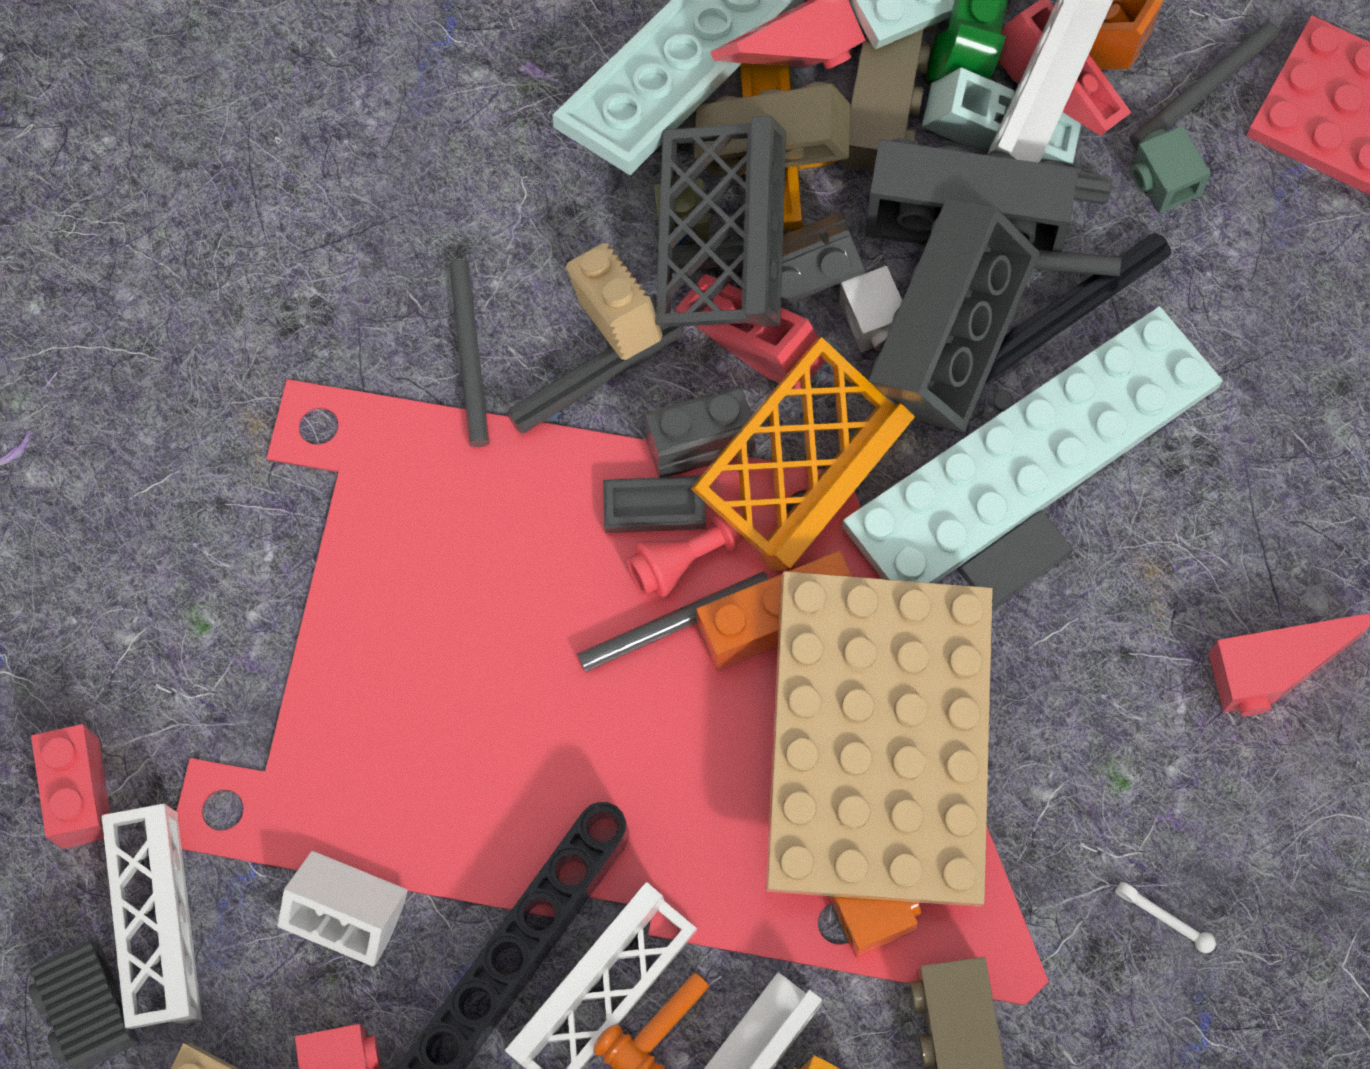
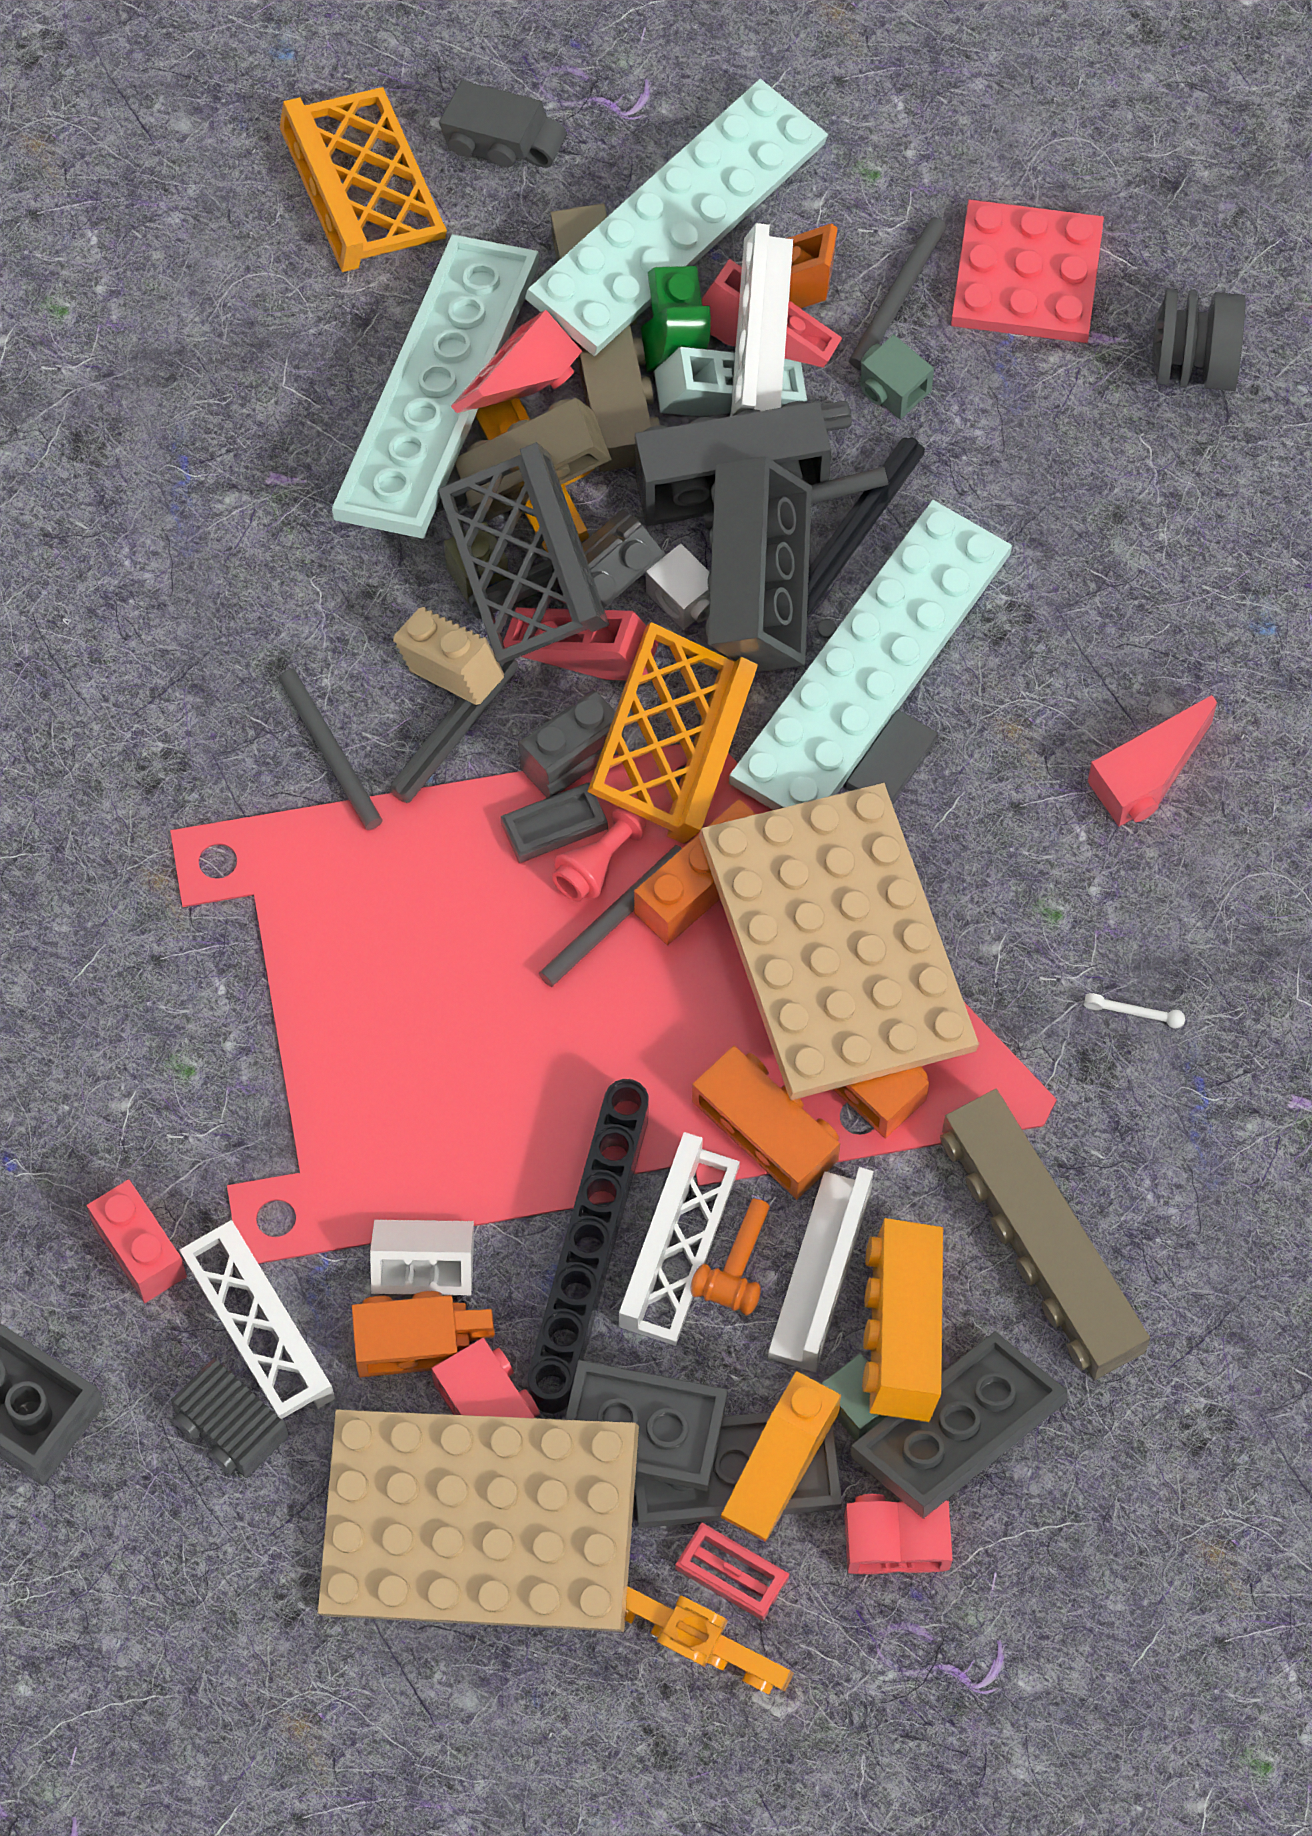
camera: 25 degrees left, 5 degrees down
none -> orange hinge [352,1291,495,1378]
none -> orange brick [692,1045,840,1200]

